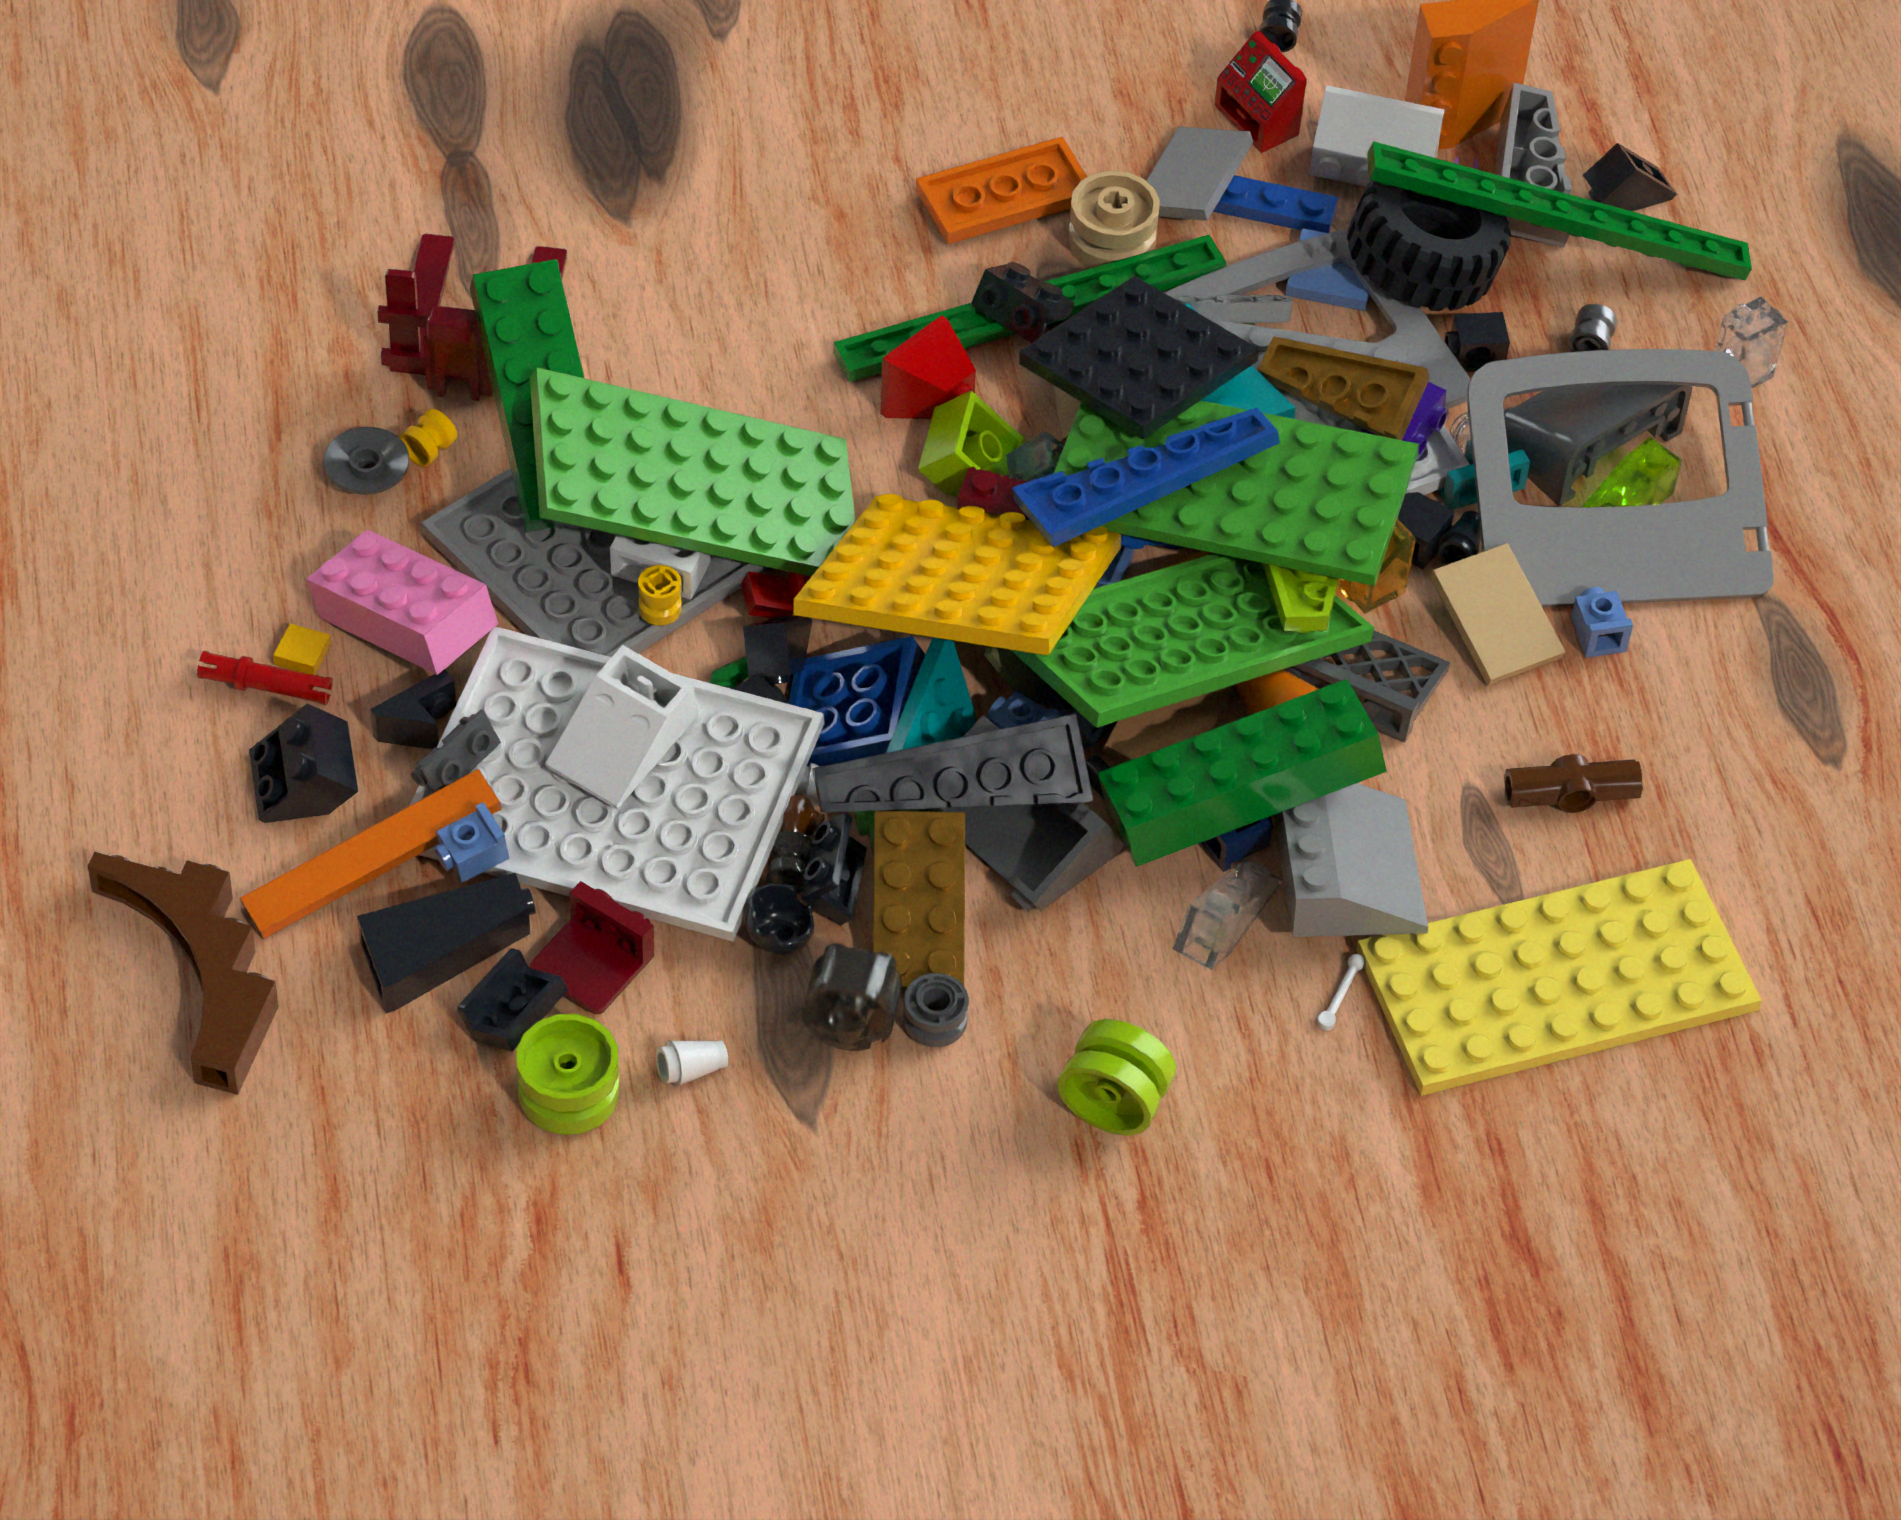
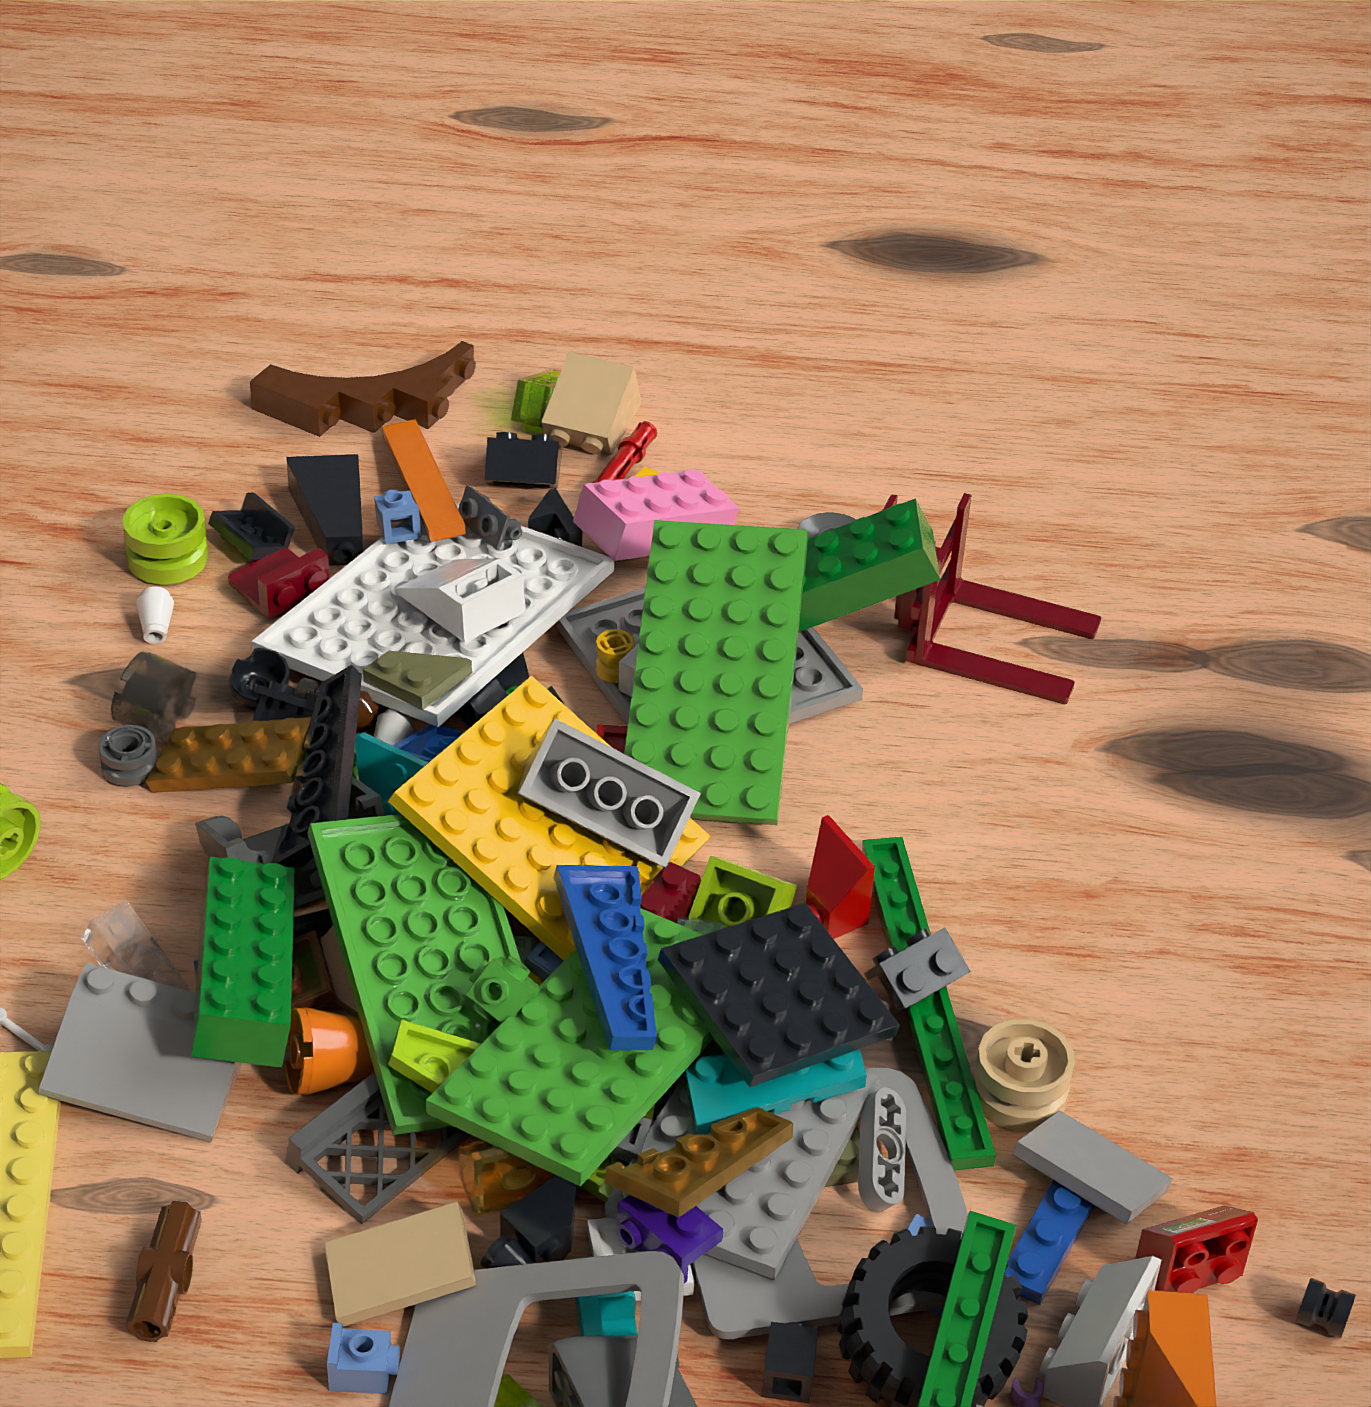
camera: 105 degrees right, 10 degrees down
orange plate [915,136,1087,245] -> none
none -> olive wing [362,650,472,710]
none -> bright green brick [466,956,542,1023]
none -> clear neon green slope [511,369,560,432]
none -> light grey slope [517,718,701,868]
none -> tan slope [542,352,642,455]

